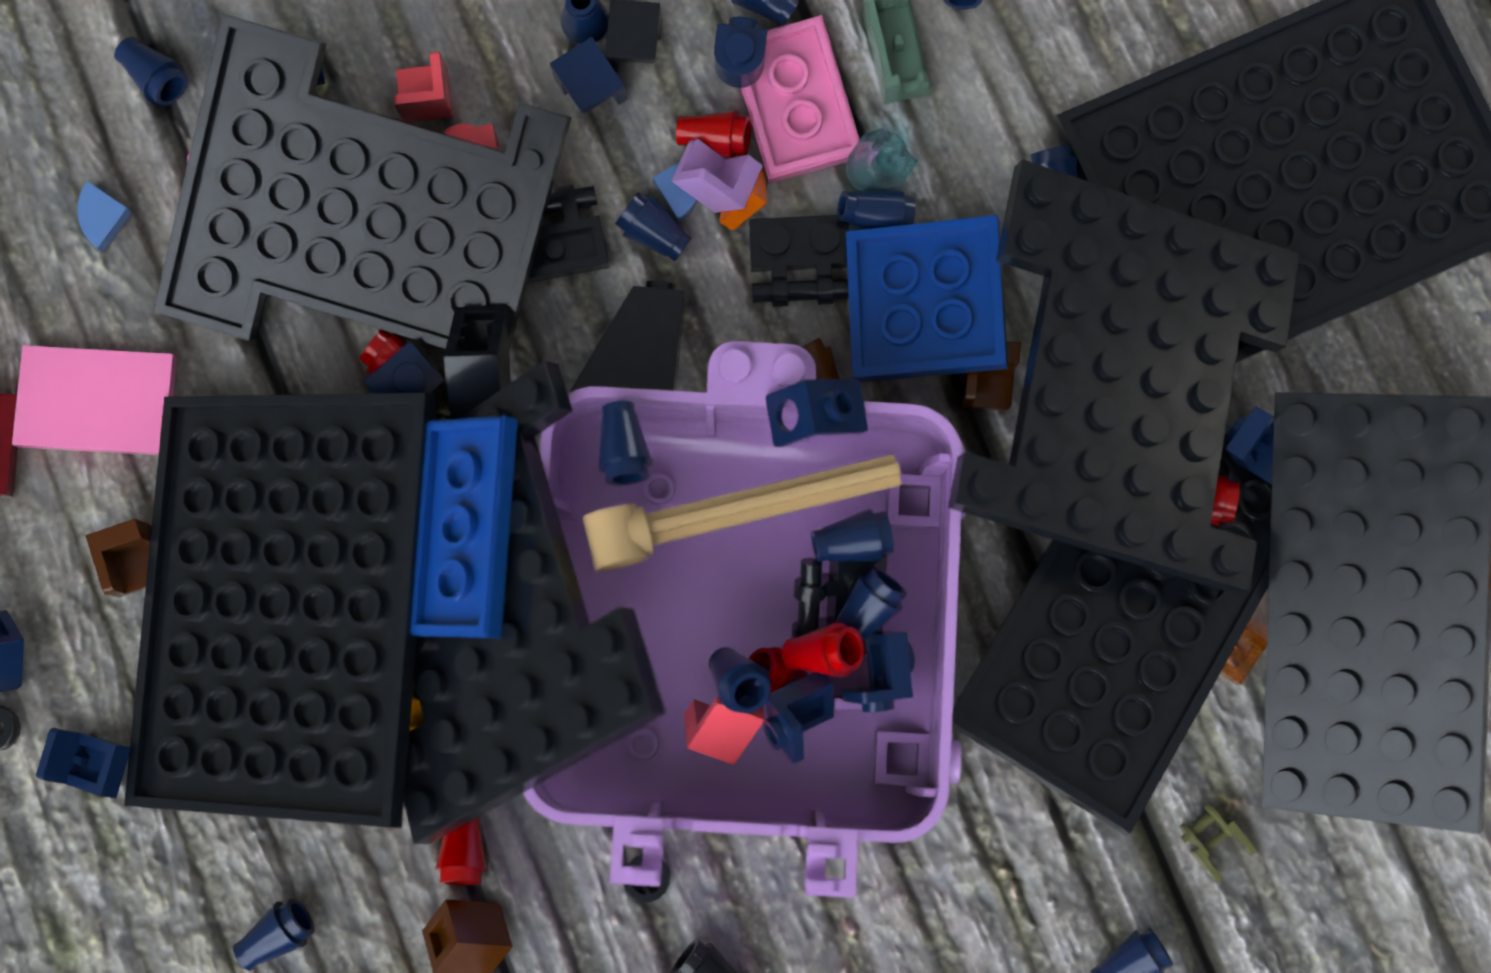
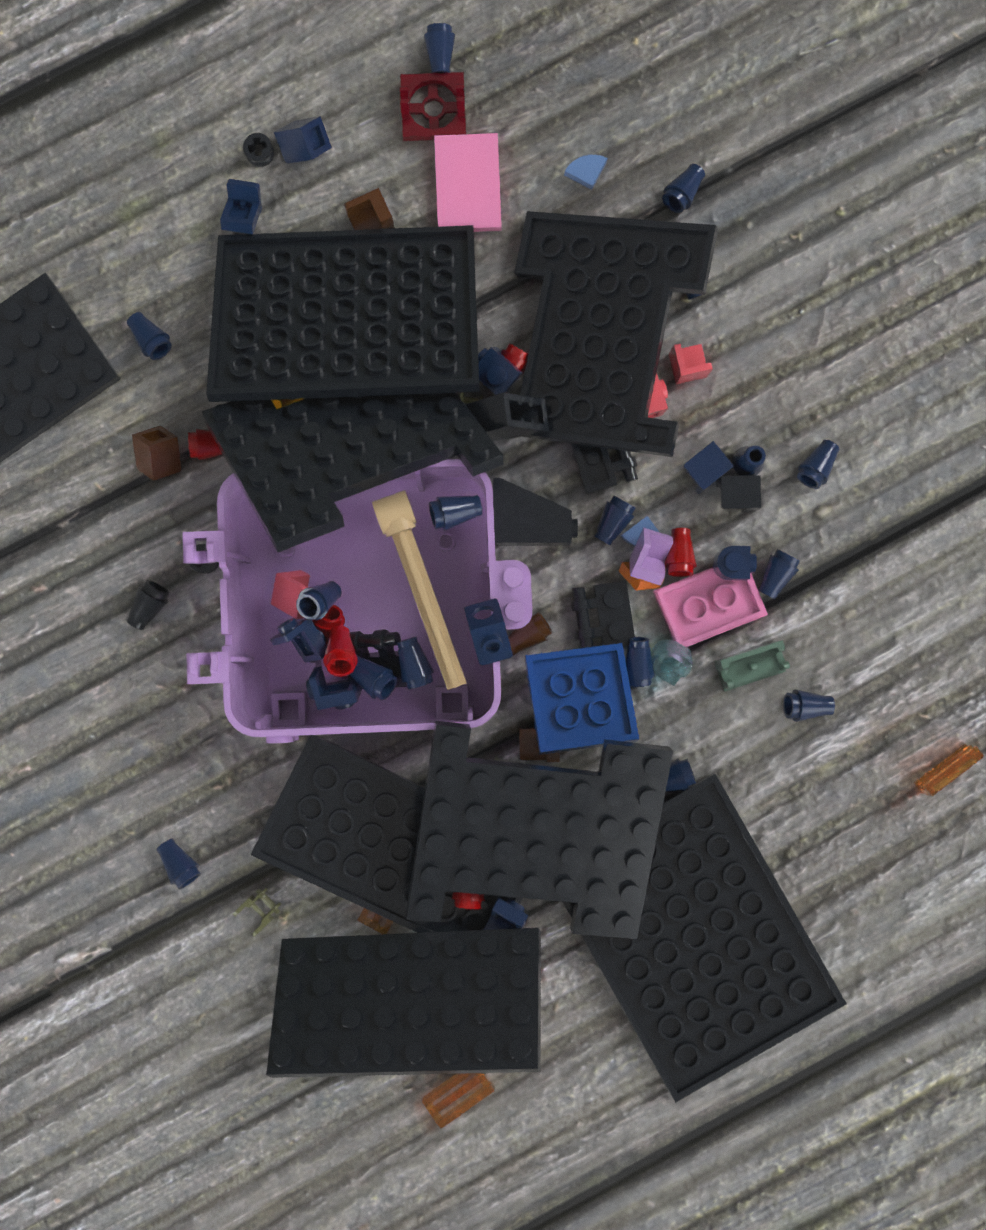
camera: 85 degrees right, 5 degrees up
blue tile [410,416,518,639] -> none

